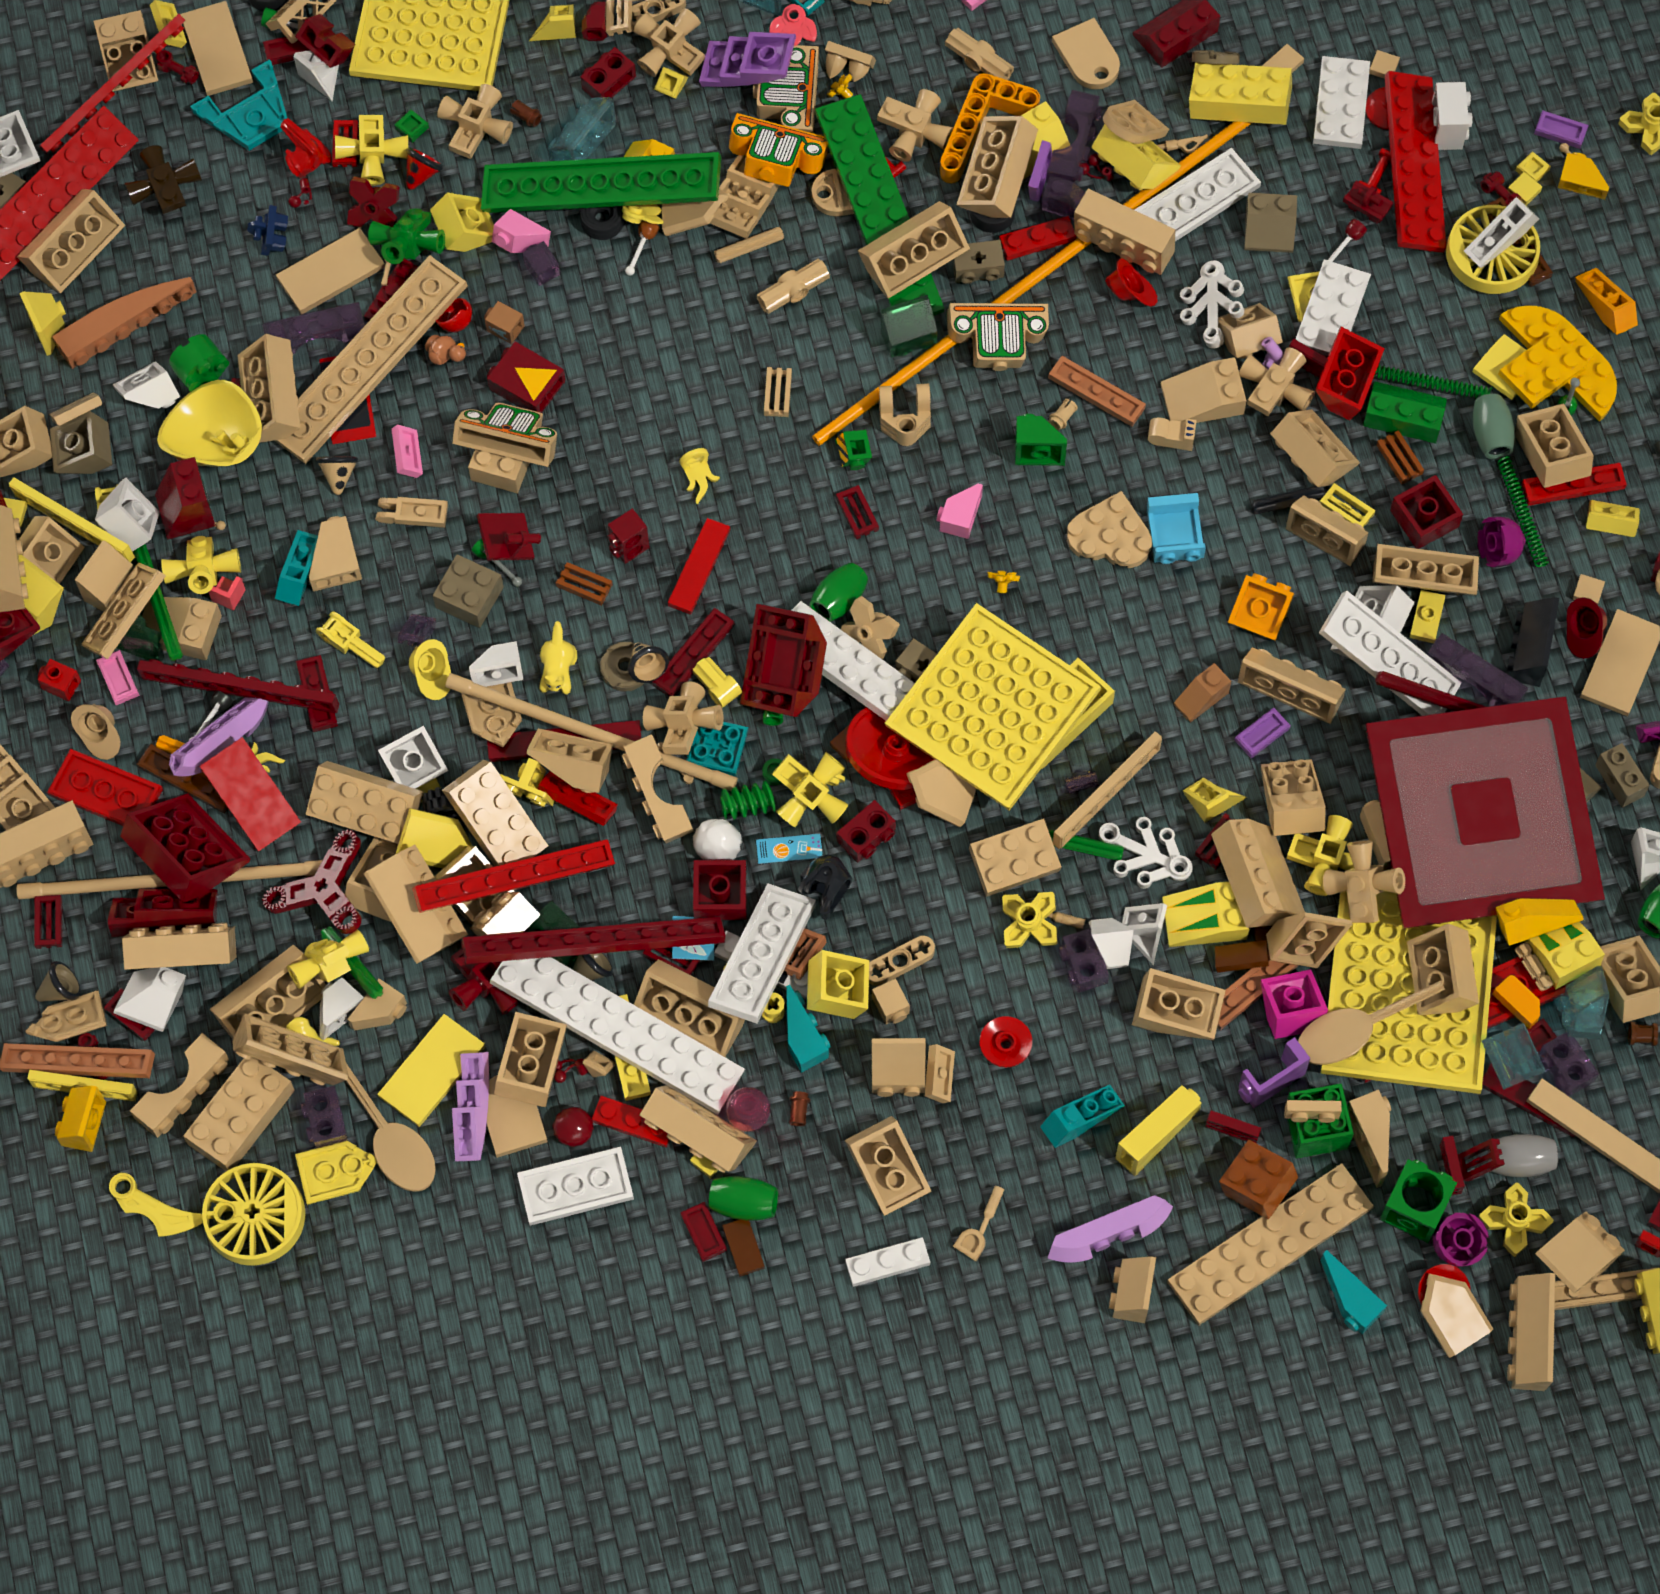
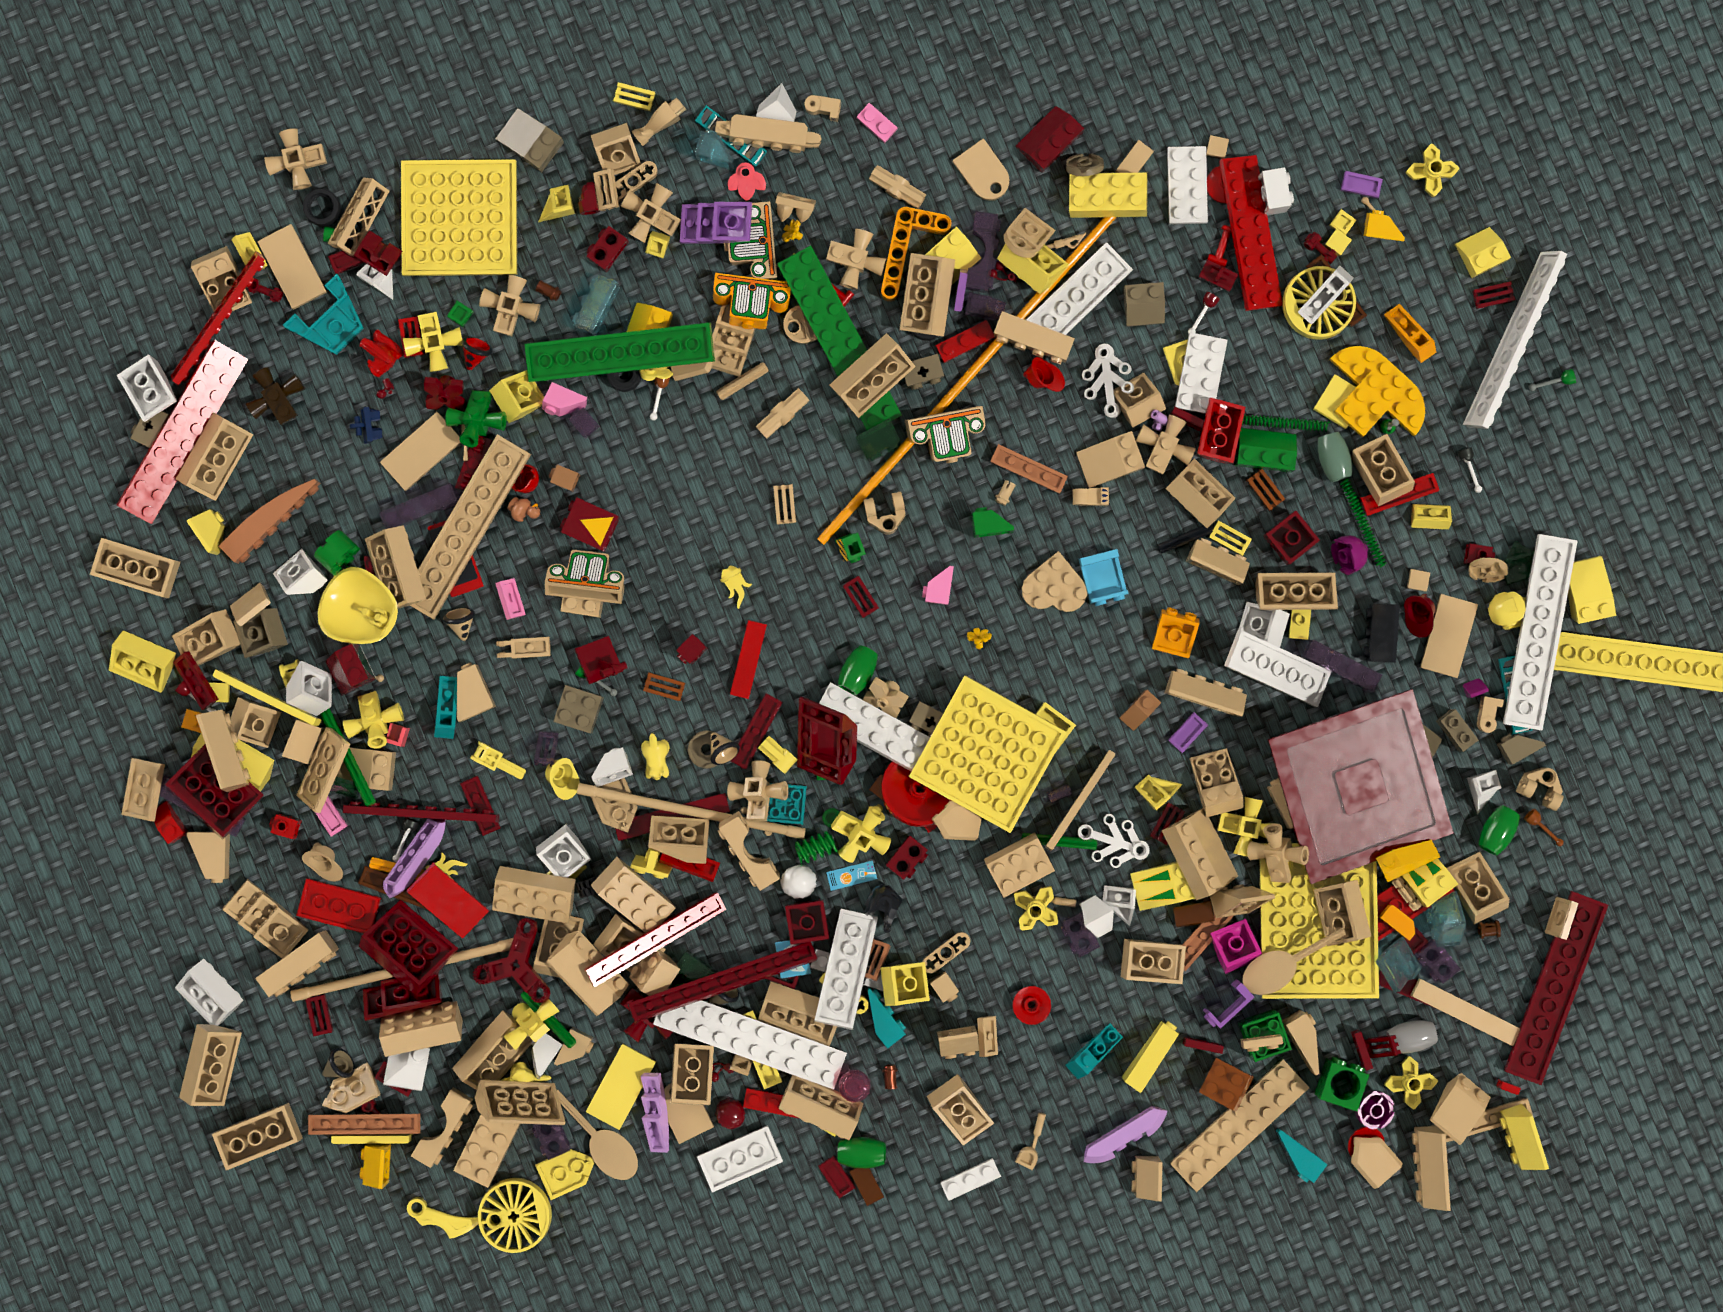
camera: 10 degrees left, 20 degrees up
light yellow tile [396,808,472,868] -> none
dark red axle [1375,671,1486,711] -> none

